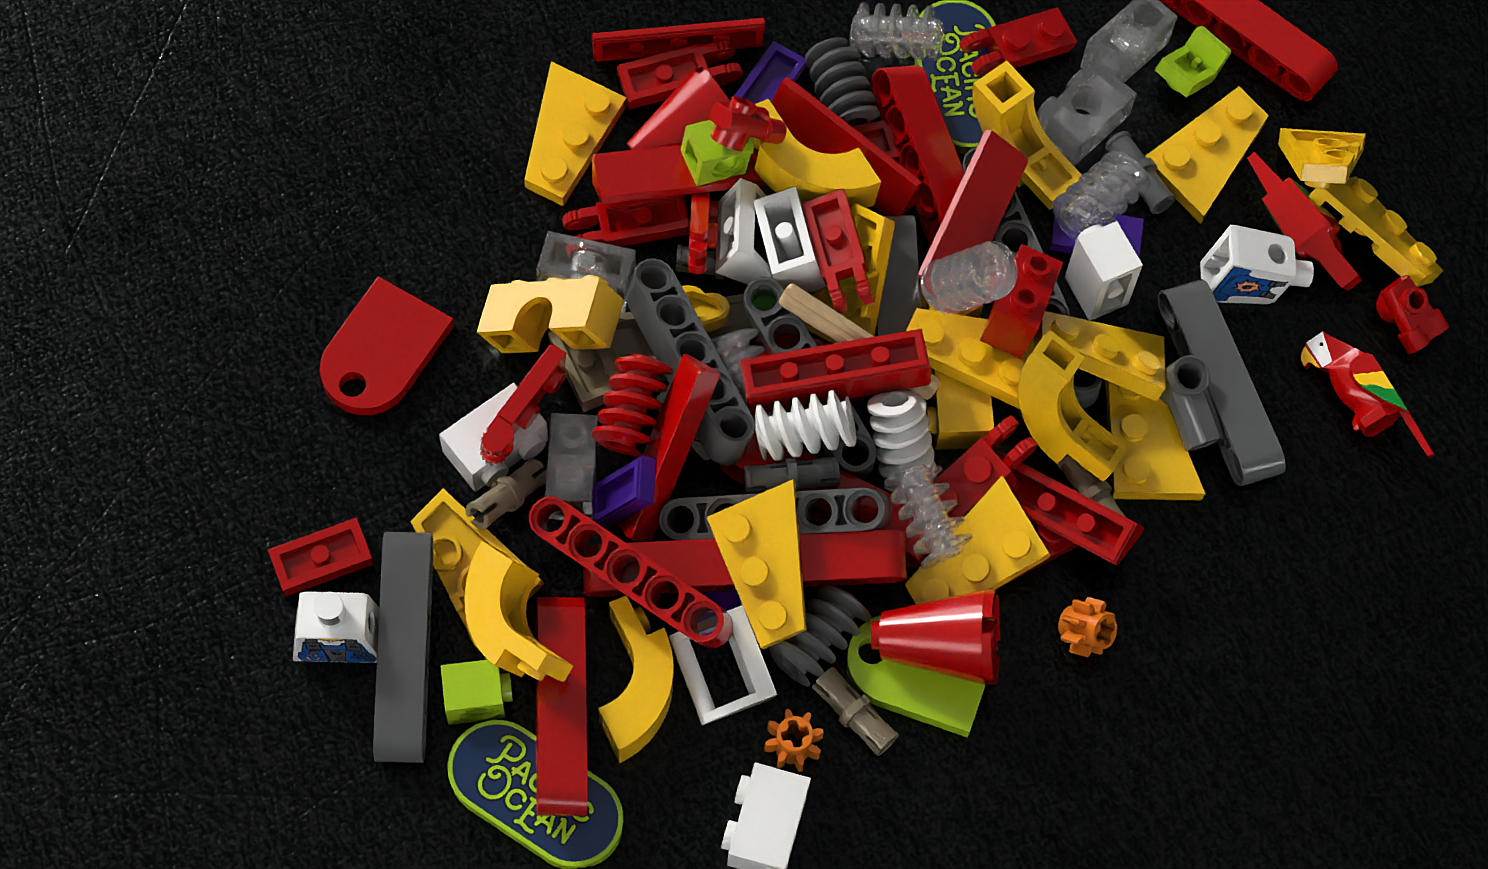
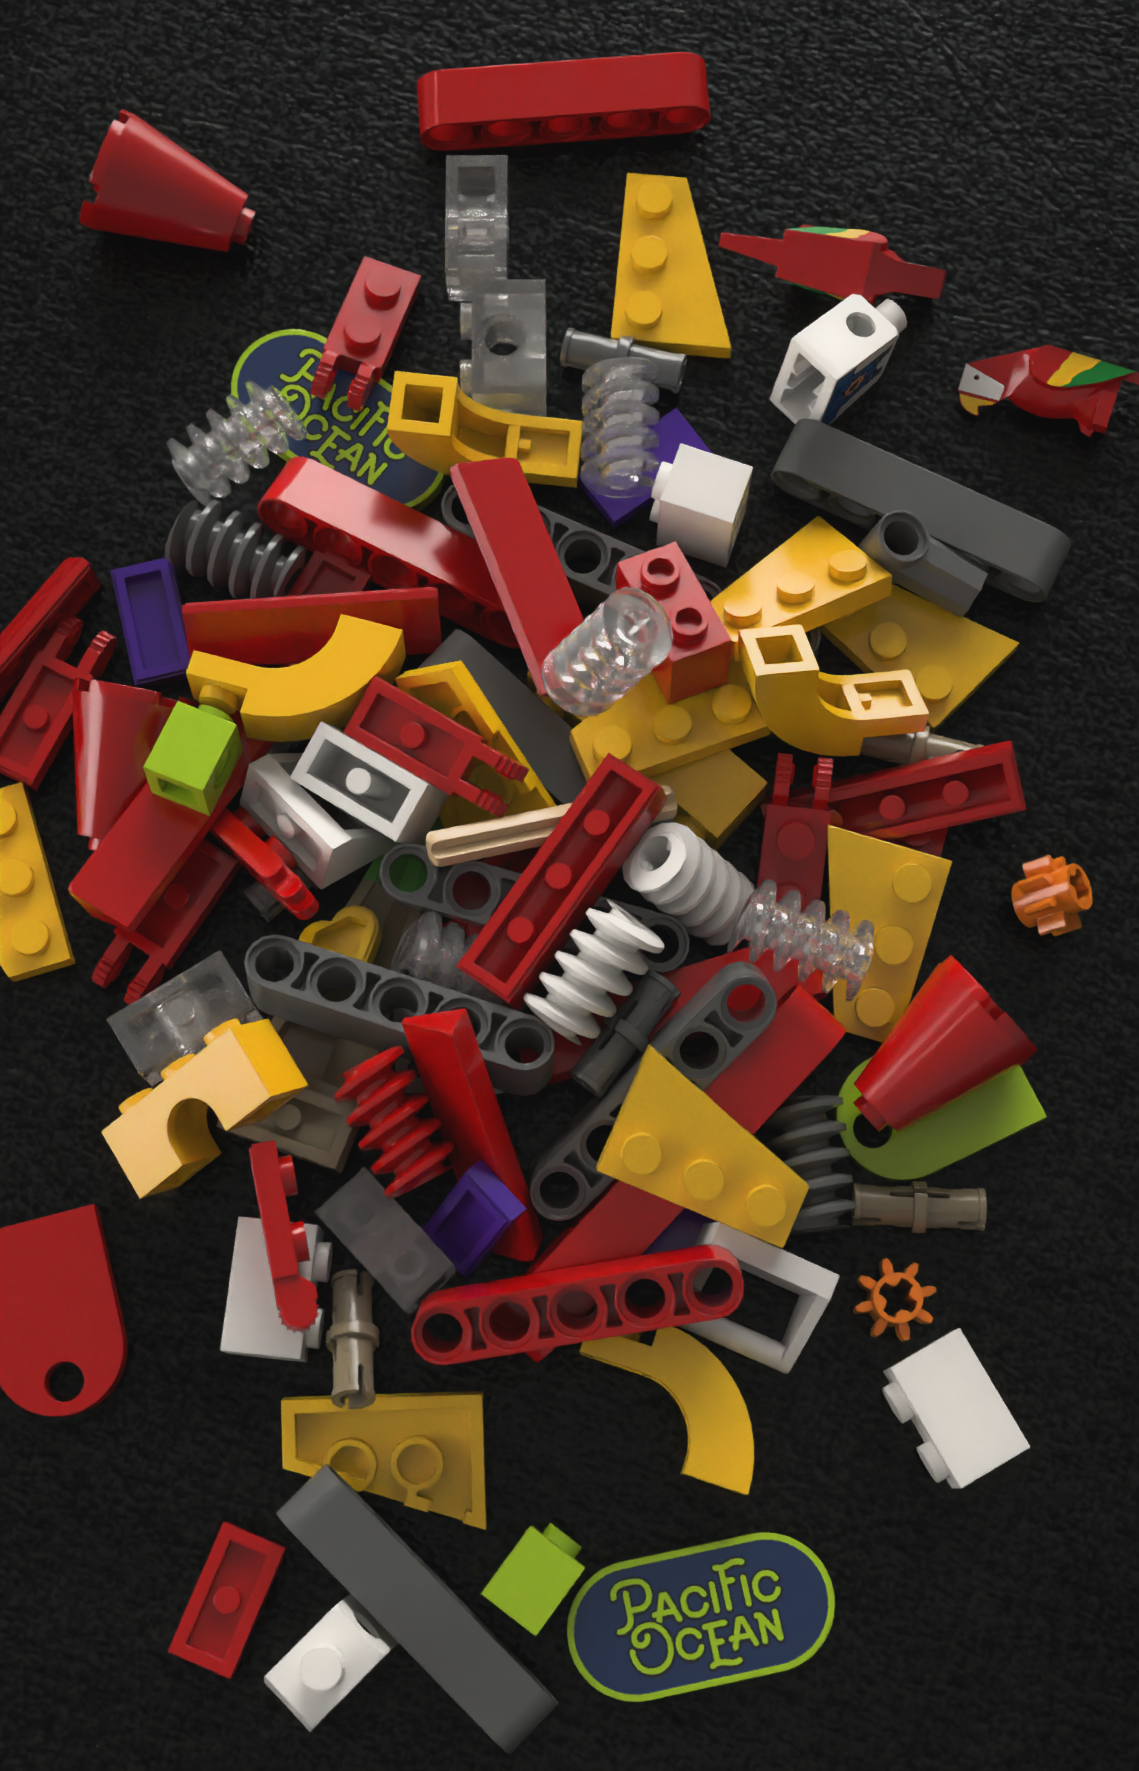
camera: 40 degrees left, 10 degrees up
yellow arch [465,541,573,682] -> none
red beam [536,597,588,816] -> none
red plate [710,96,787,151] -> none
lime bracket [1155,26,1231,98] -> none
yellow wing [1278,128,1366,188] -> none
yellow wing [1308,177,1443,287] -> none
red plate [1376,275,1449,354] -> none

